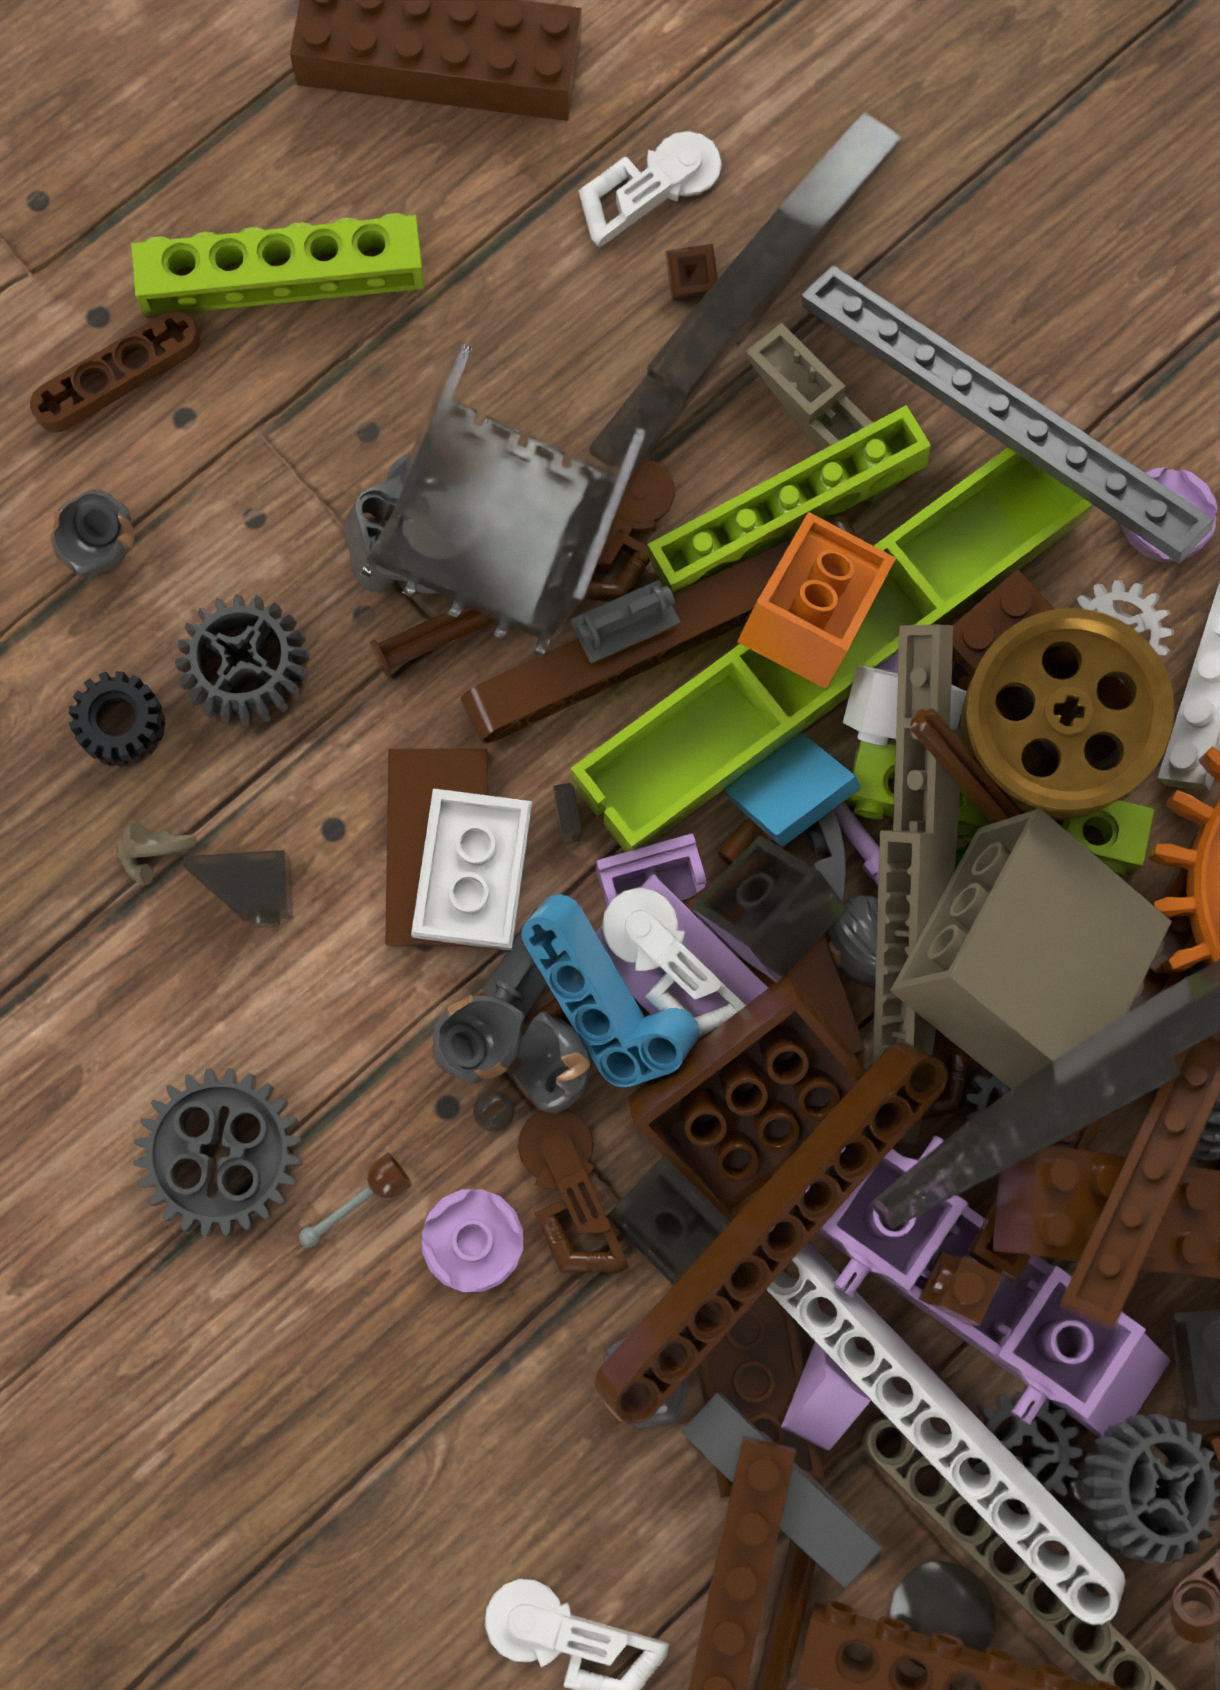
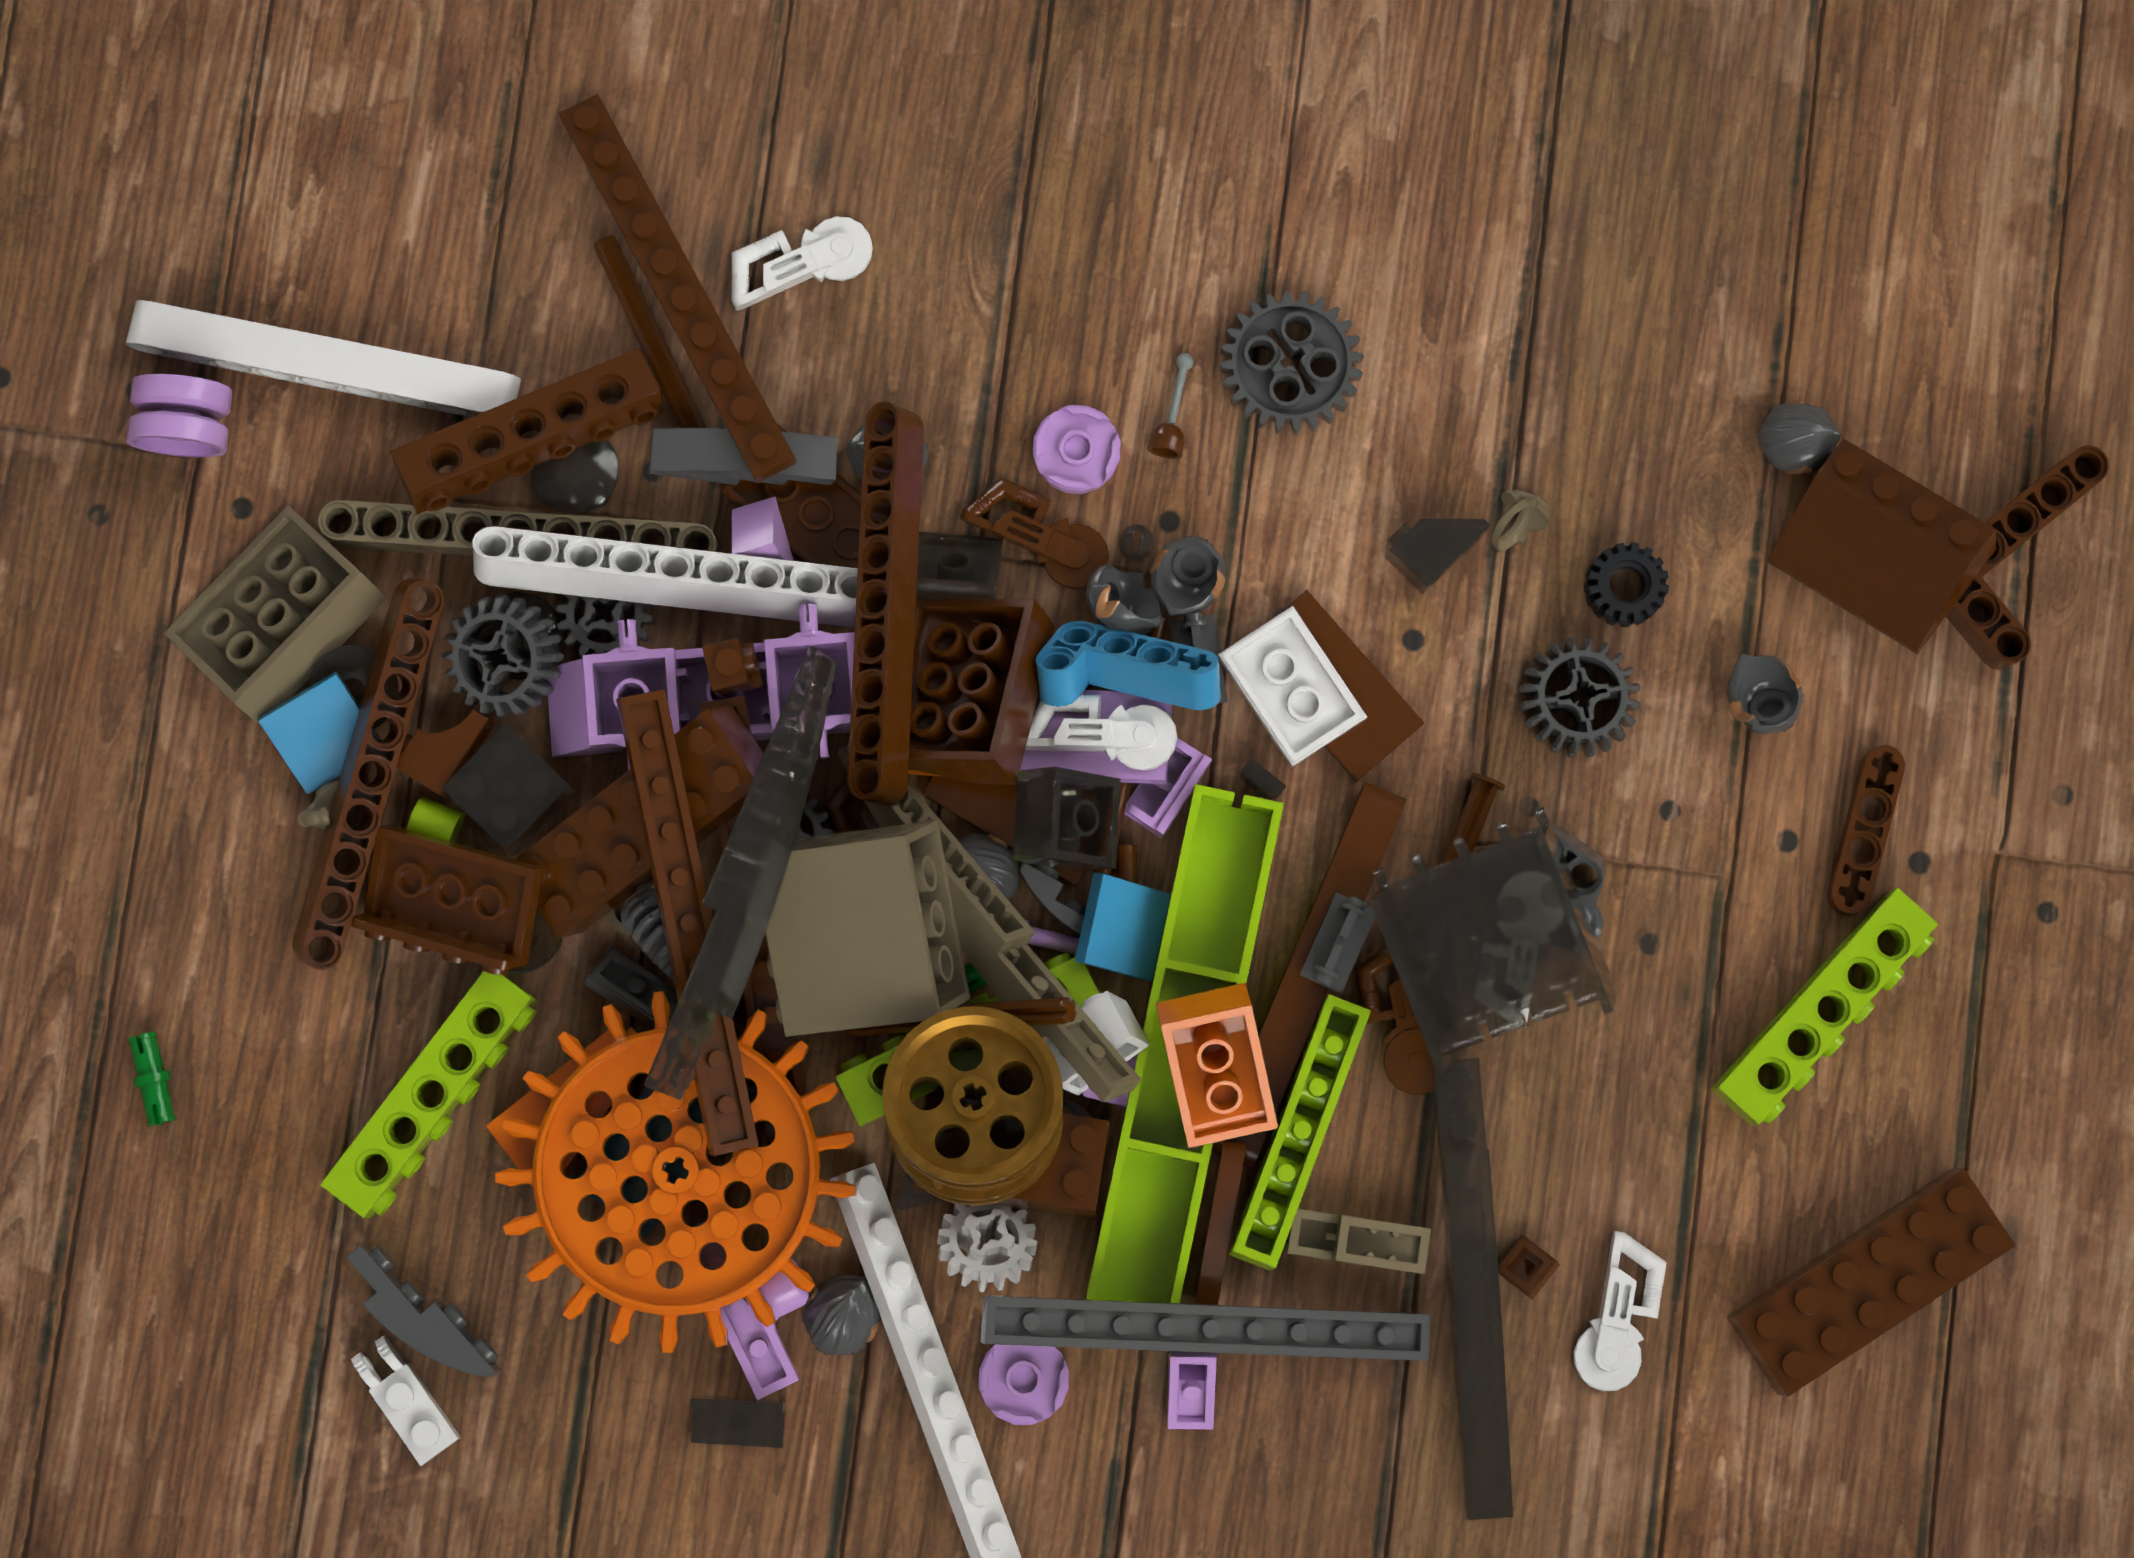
camera: 140 degrees right, 5 degrees up
none -> lavender slope [1167,1351,1217,1430]
none -> reddish brown beam [1194,1140,1247,1305]

